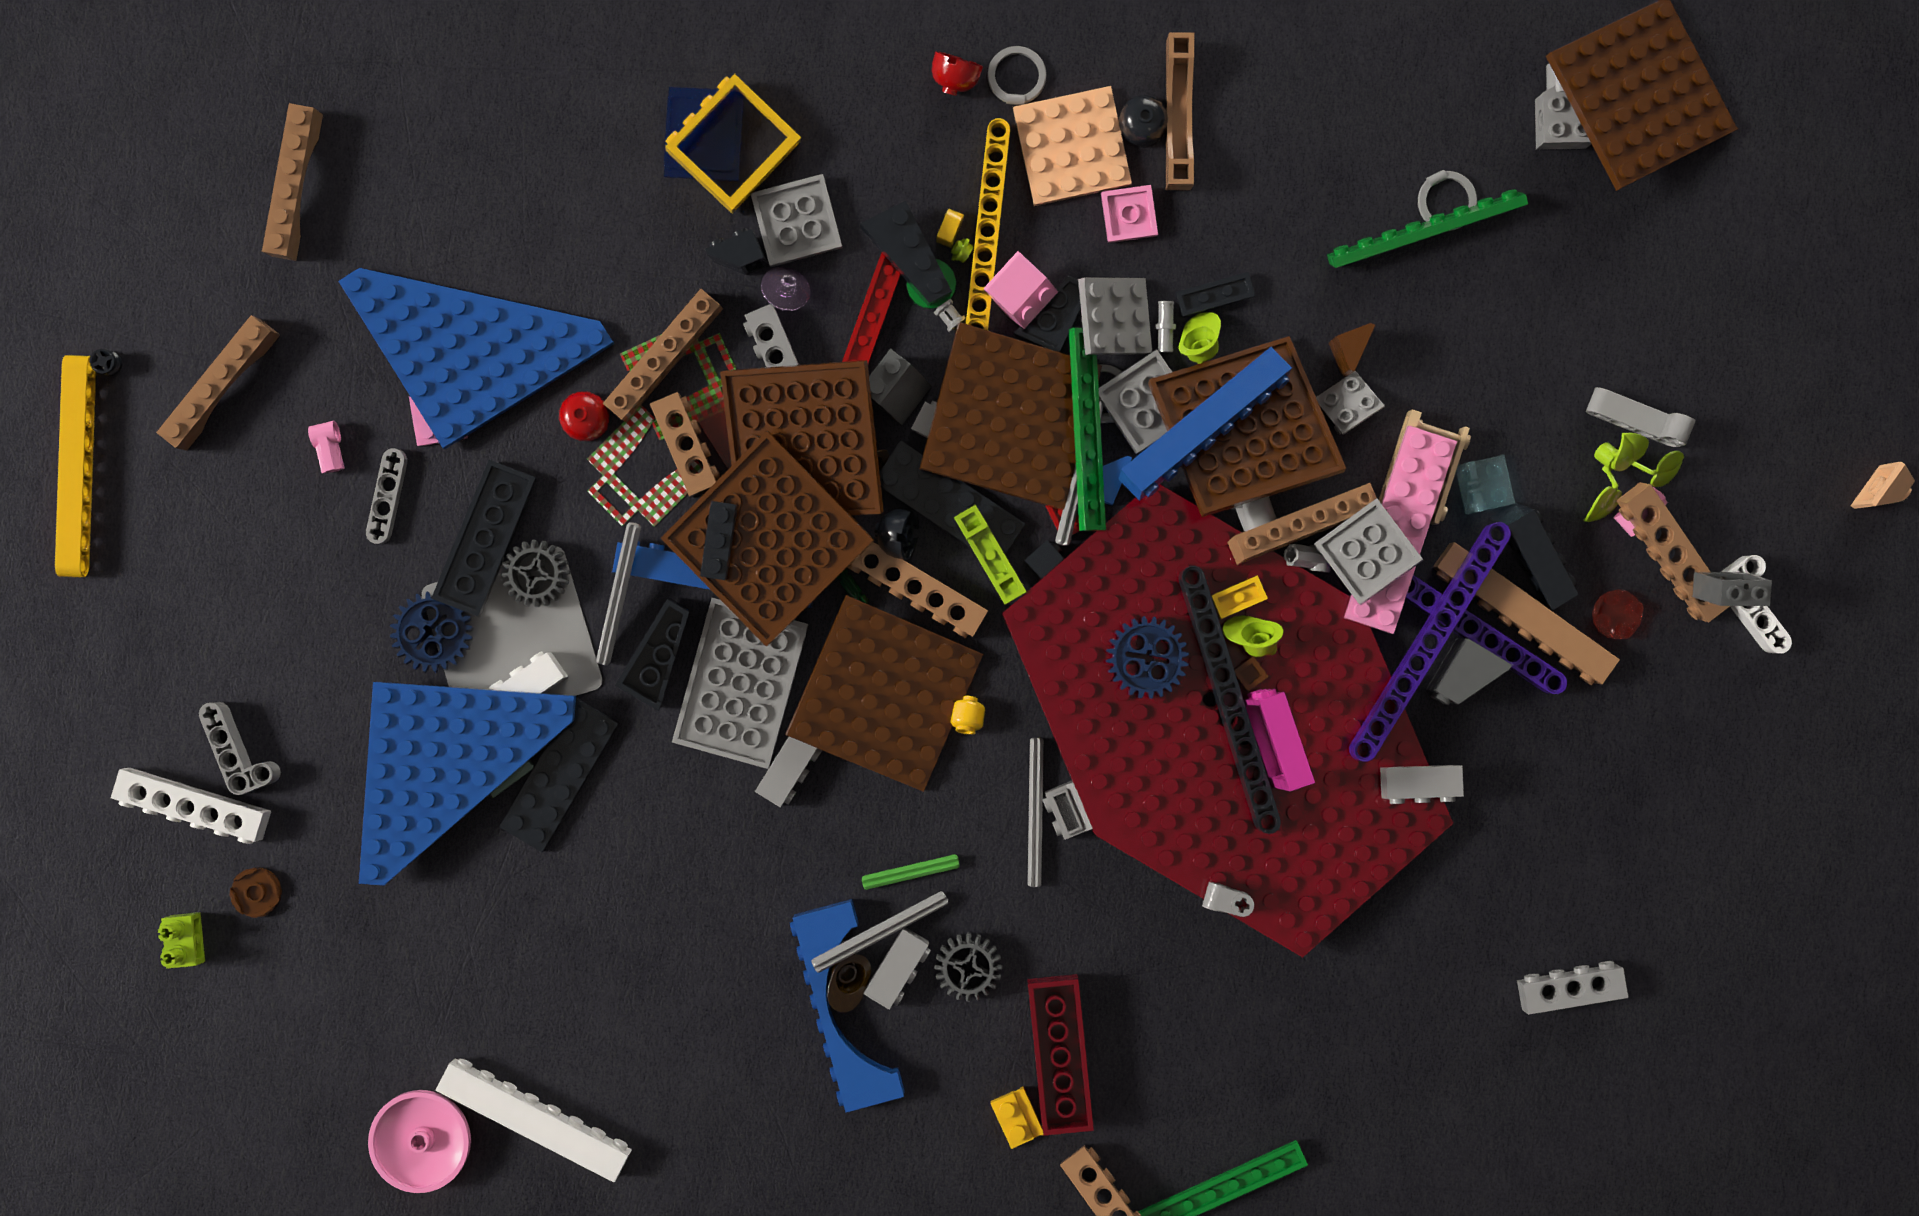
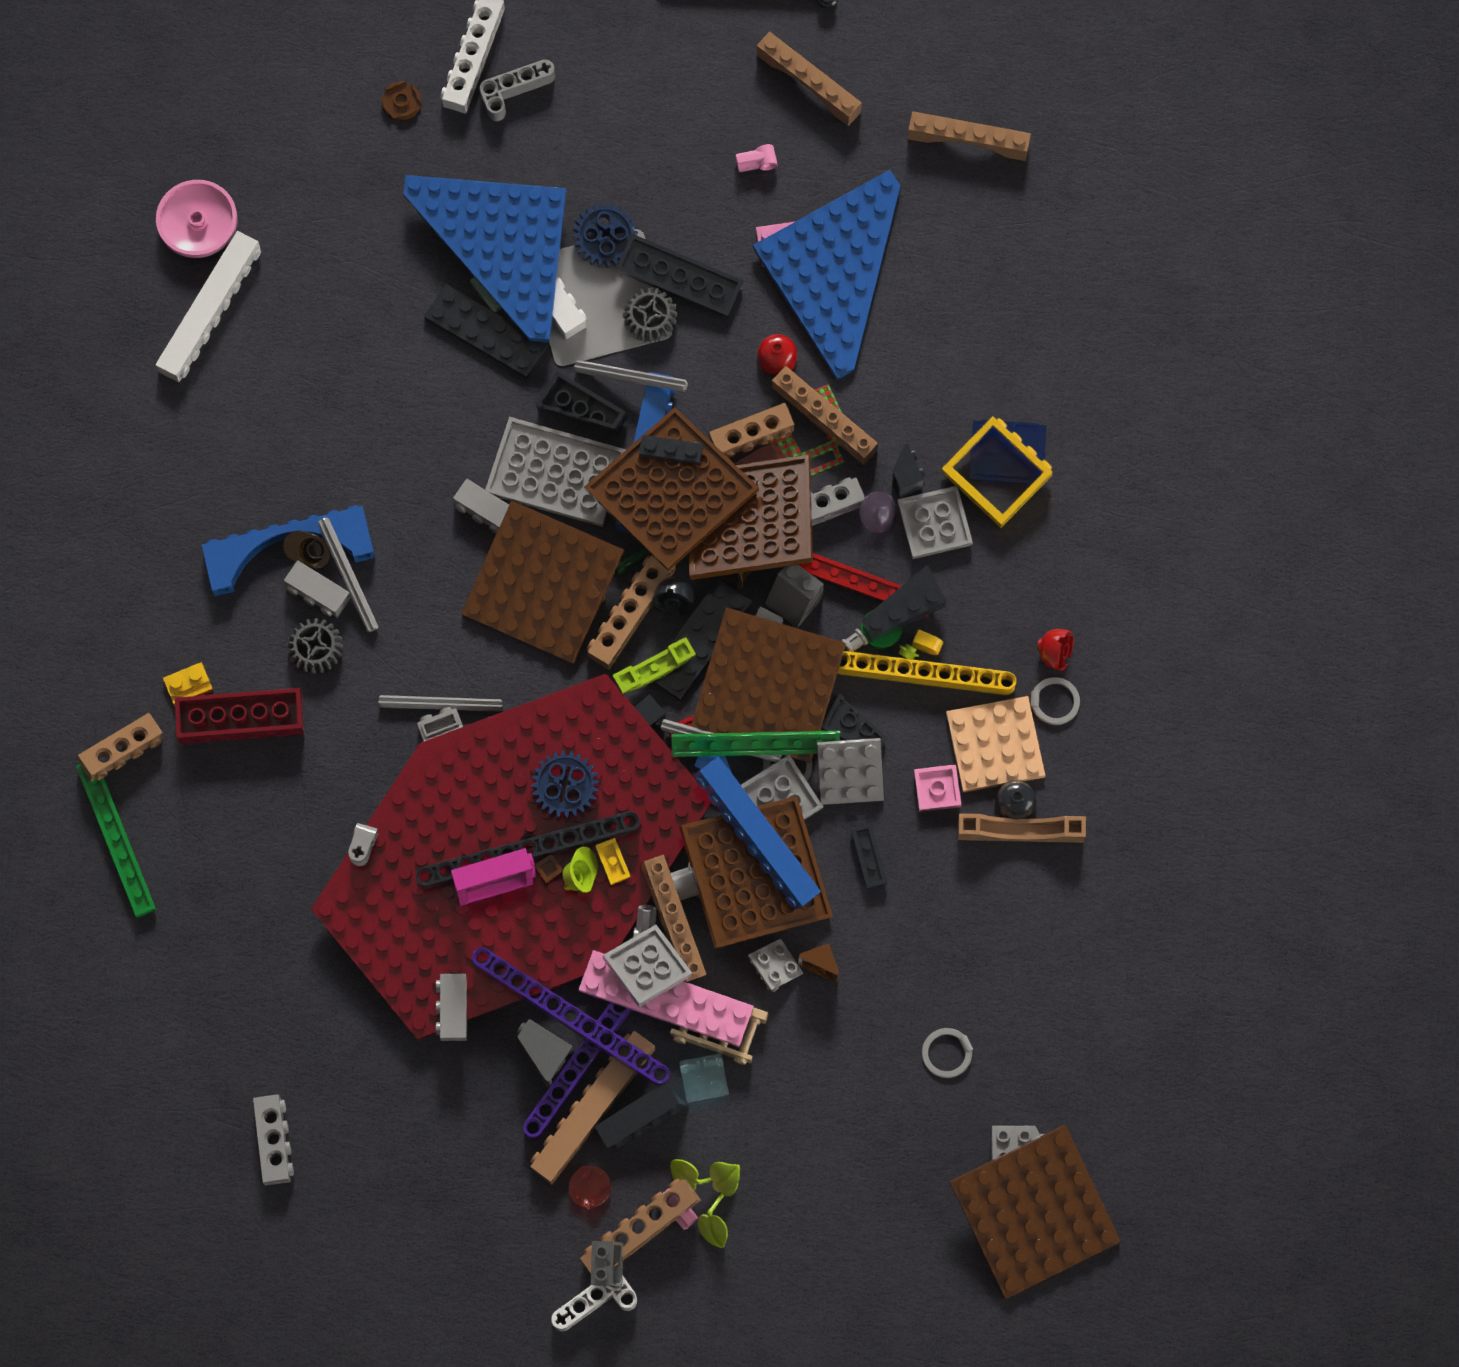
camera: 90 degrees right, 15 degrees down
lime brick [158,912,205,969] -> none
light grey beam [366,448,408,544] -> none
piece [587,405,703,527] -> none
bright green axle [862,854,960,890] -> none
yellow head [951,696,985,734] -> none
bright pink slope [984,251,1058,329] -> none
light grey pin [1156,301,1176,352] -> none
lime piece [1178,312,1221,364] -> none
green plate [1327,190,1528,268] -> none
light grey beam [1586,387,1695,447] -> none

